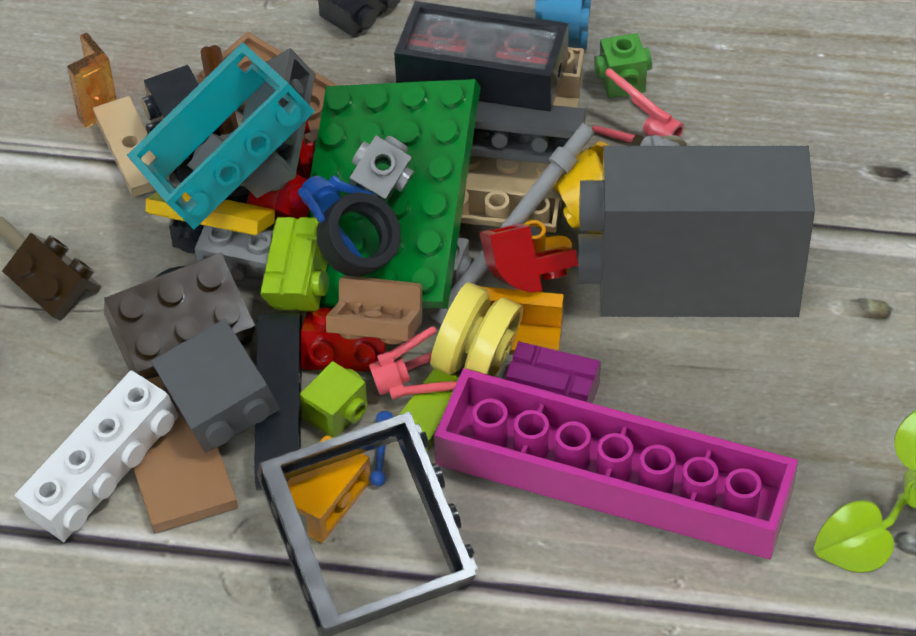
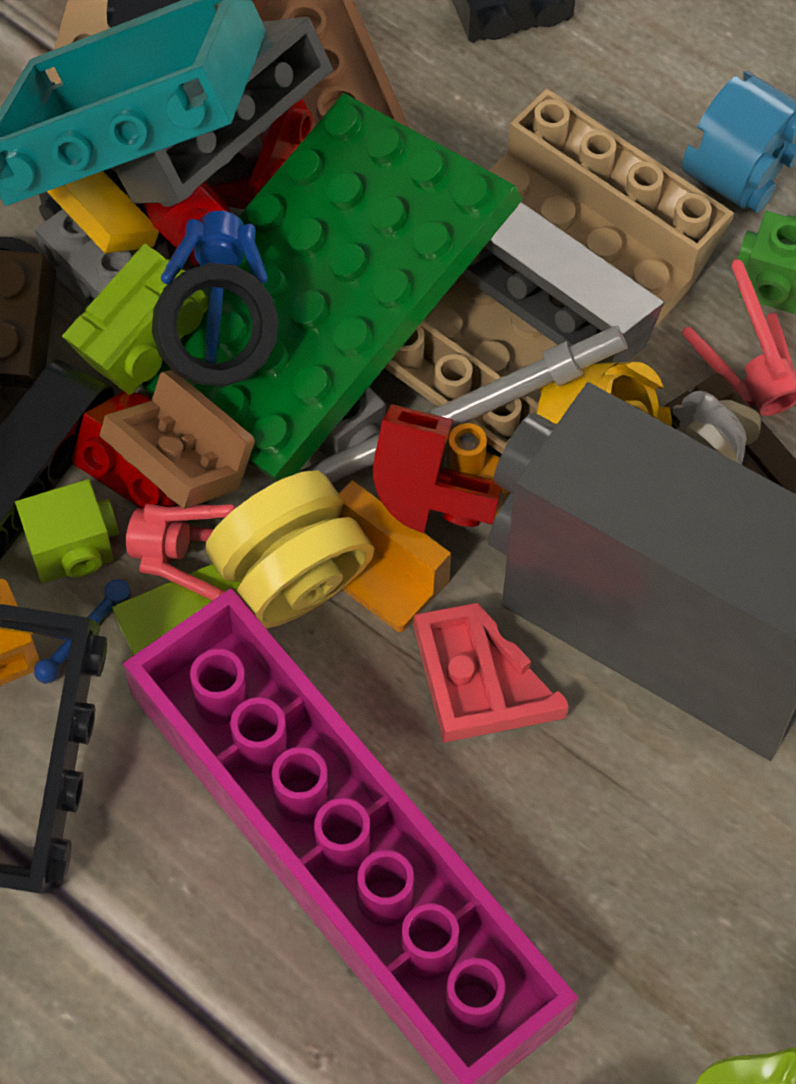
camera: 30 degrees right, 10 degrees up
light grey brick [350,135,414,203] -> none
black brick [394,1,568,112] -> none
magenta brick [505,341,601,404] -> none
none -> coral wing [413,603,569,743]

